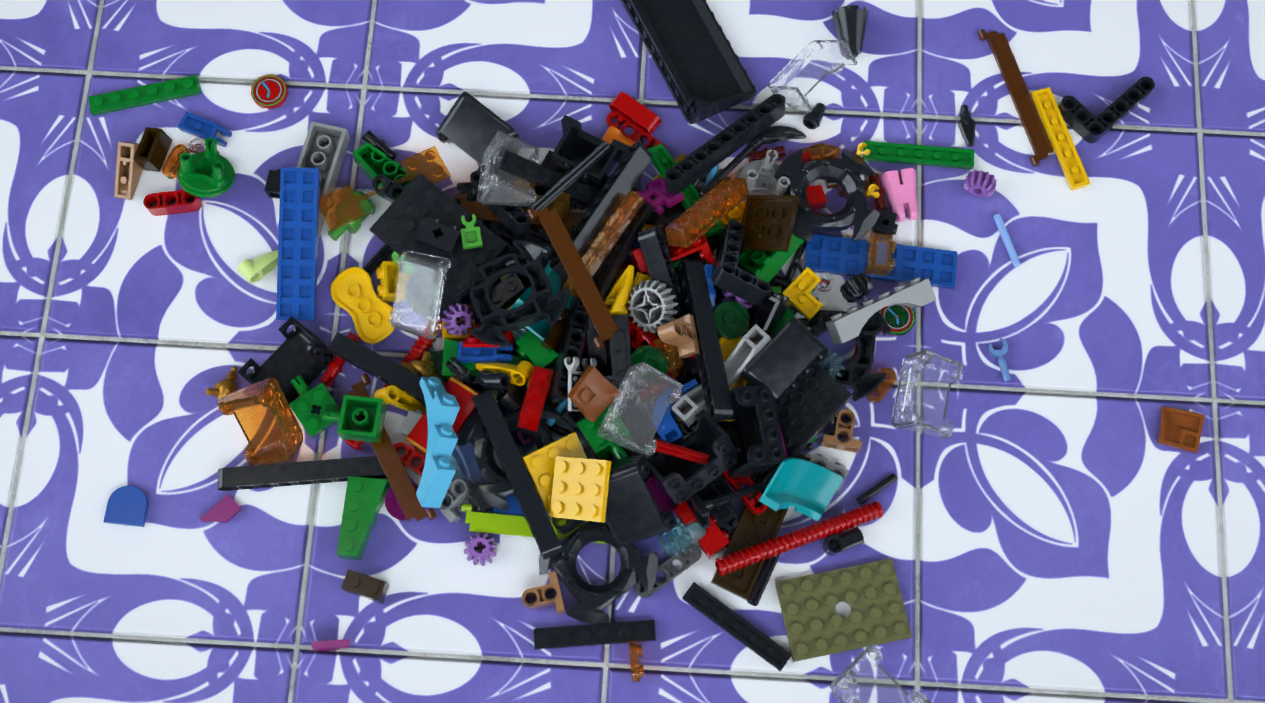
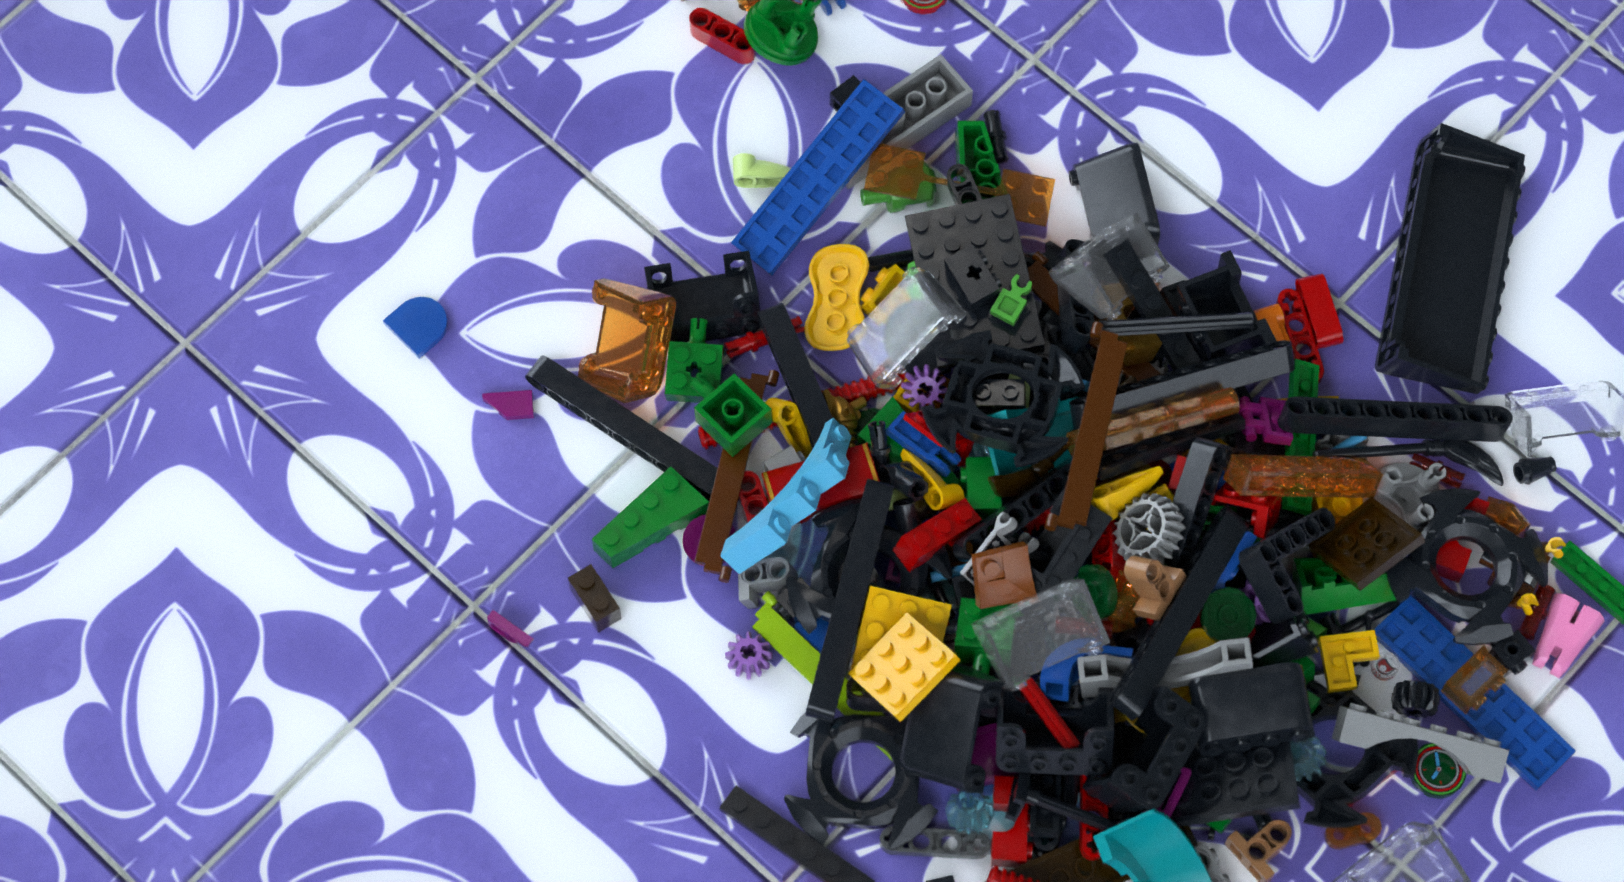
camera: 40 degrees right, 5 degrees down
pearl gold piece [205,366,238,414] -> none
medium nougat tile [522,571,566,615] -> none

